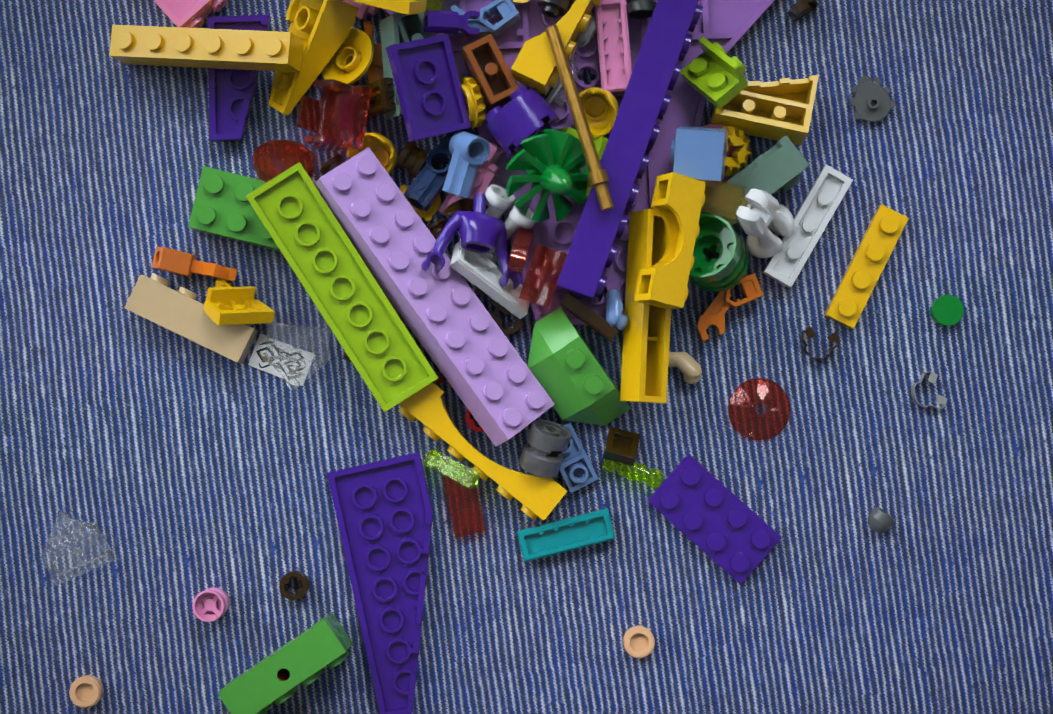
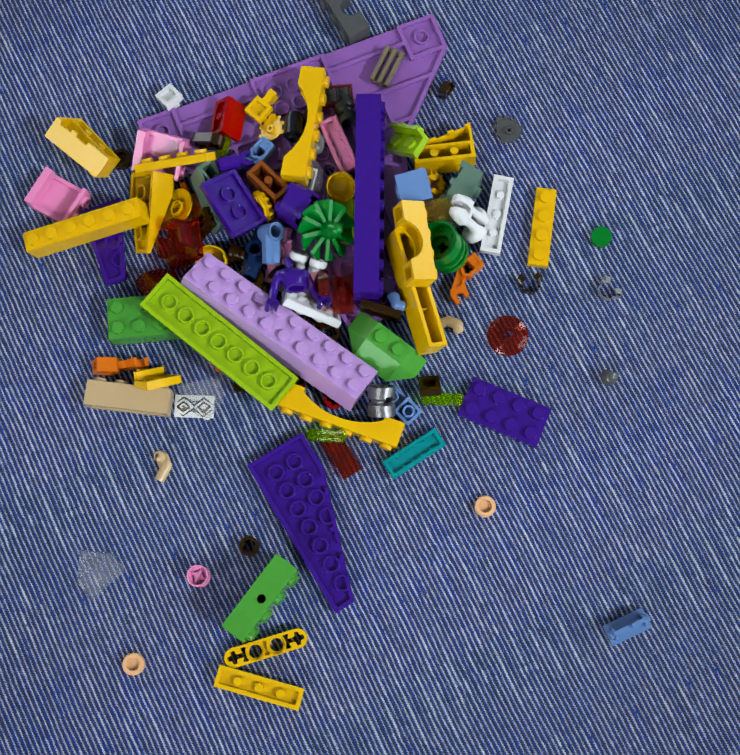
camera: 15 degrees left, 10 degrees down
pearl gold bar [545,25,614,212] -> none
none -> tan arm [154,450,172,483]

